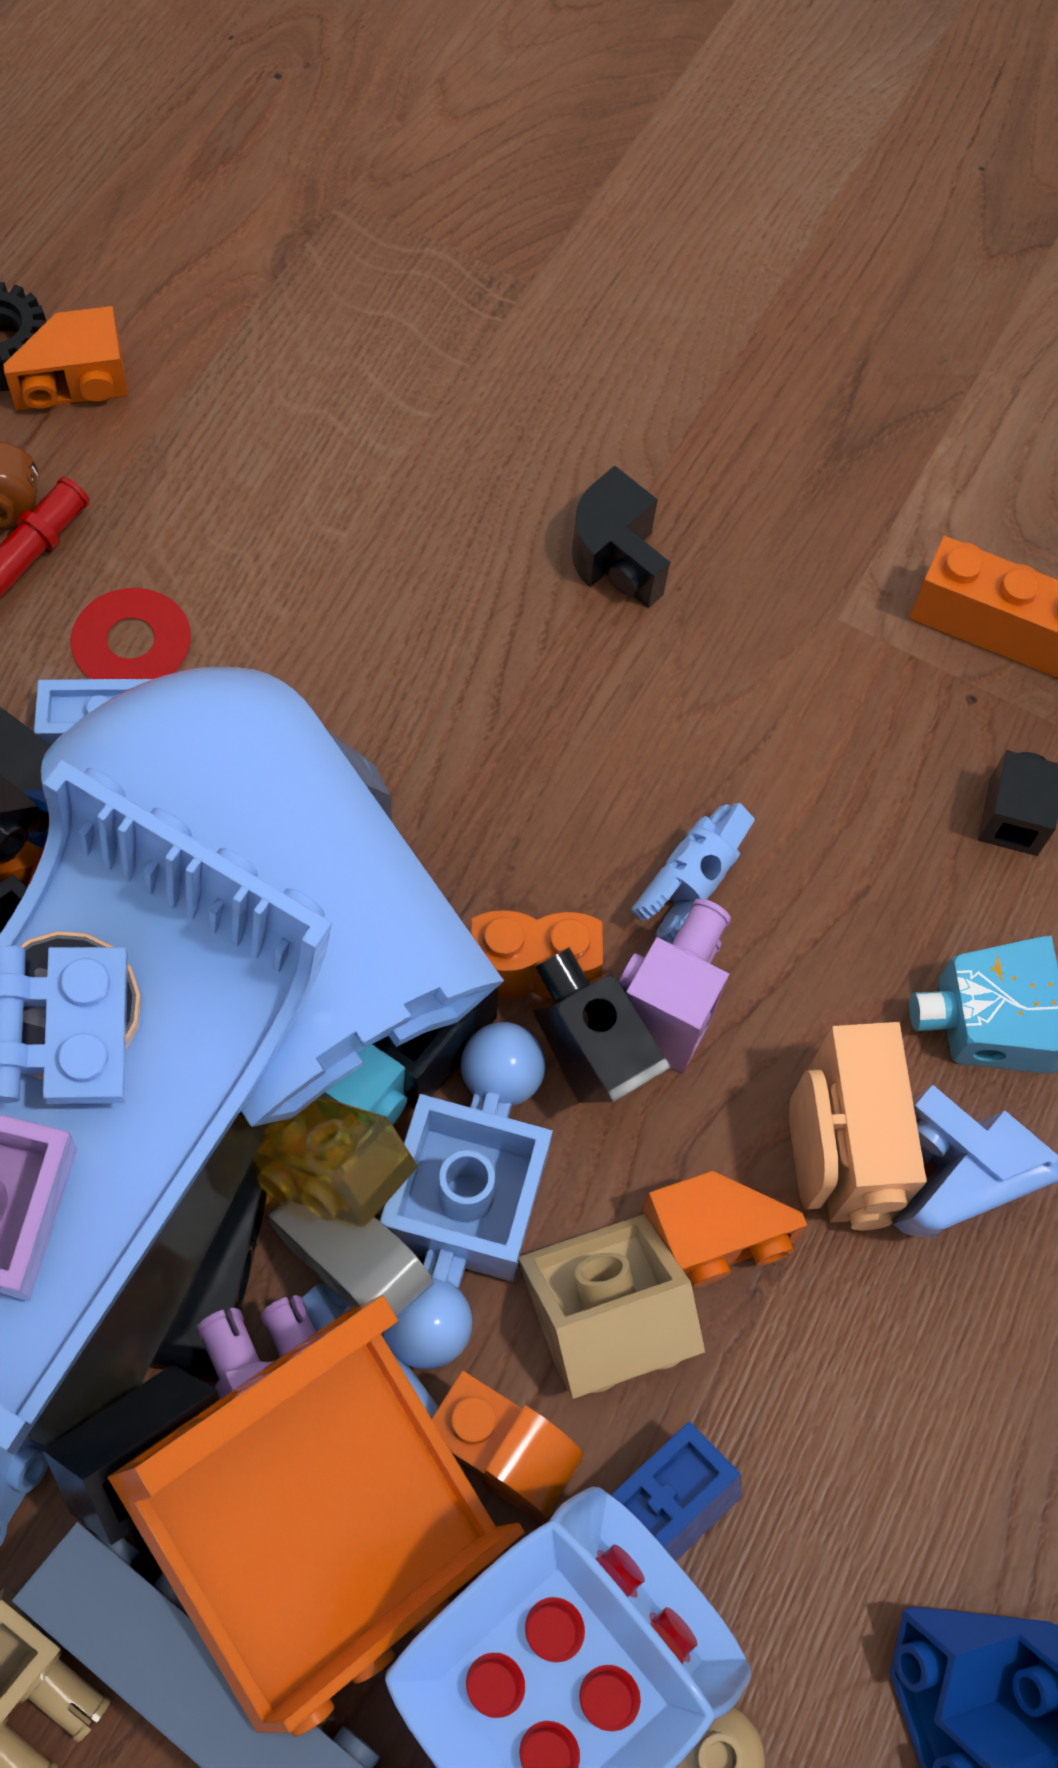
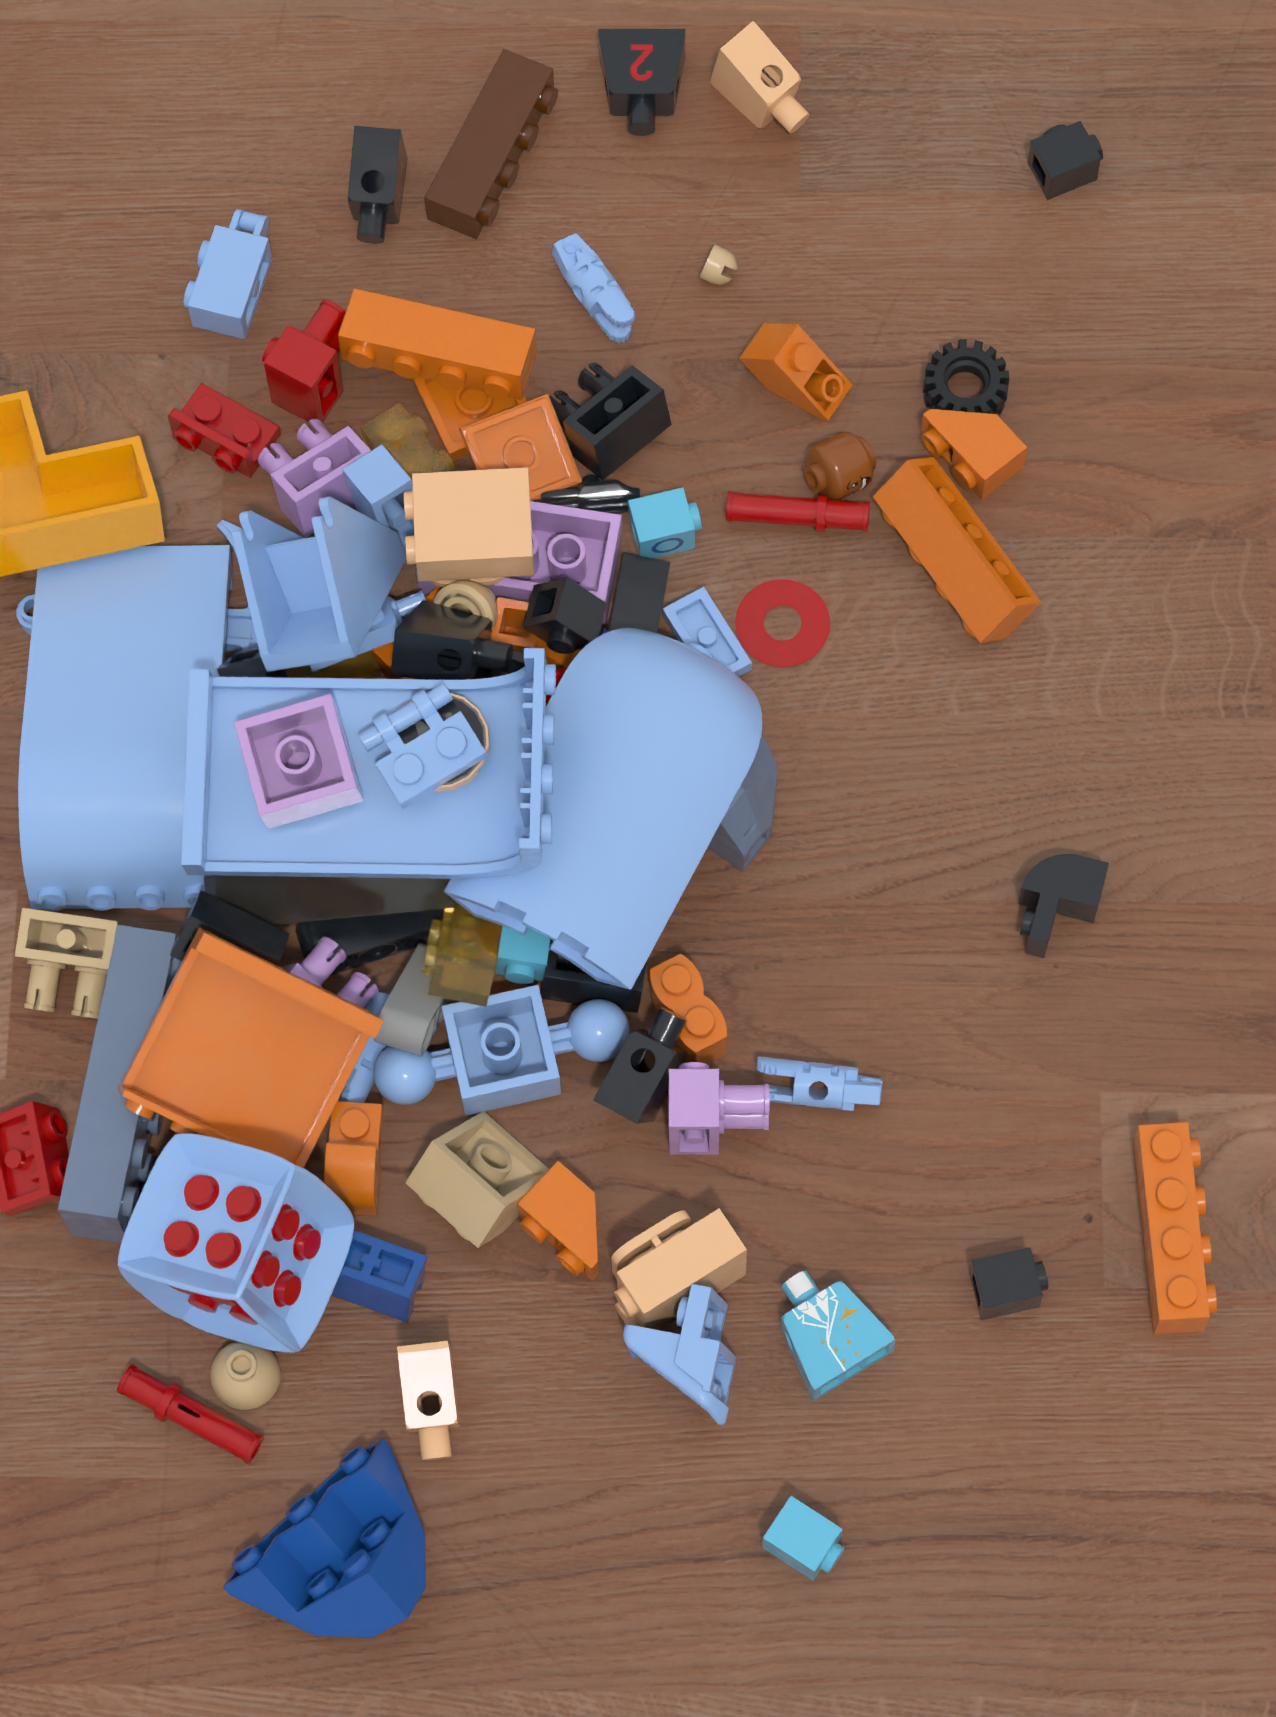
camera: 70 degrees right, 5 degrees up
none -> torso [397,1341,460,1460]
none -> orange brick [873,457,1042,643]

